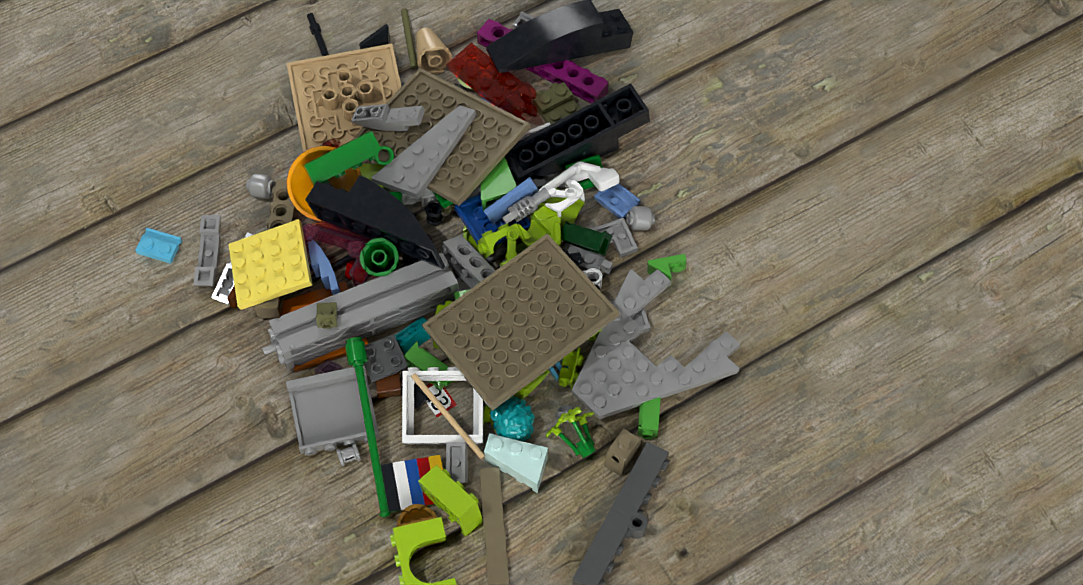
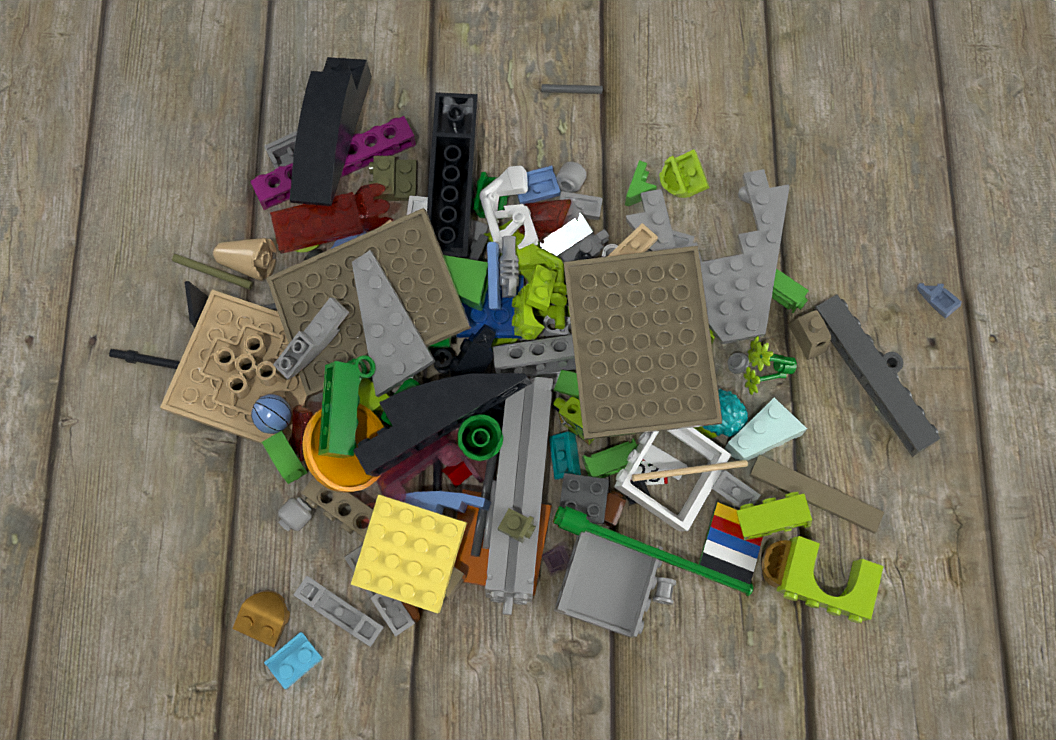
camera: 60 degrees left, 10 degrees up
none -> pearl gold slope [232,590,290,648]
none -> medium blue piece [251,394,292,434]
none -> bright green brick [262,430,308,484]
none -> black hinge [449,324,496,377]
none -> clear red slope [518,199,572,239]
none -> lime hinge [525,264,567,311]
none -> dark grey bar [541,84,603,94]
none -> tan plate [607,223,658,257]
none -> white sticker [643,444,687,480]
none -> lime slope [659,149,710,198]
none -> sand blue slope [917,283,962,319]

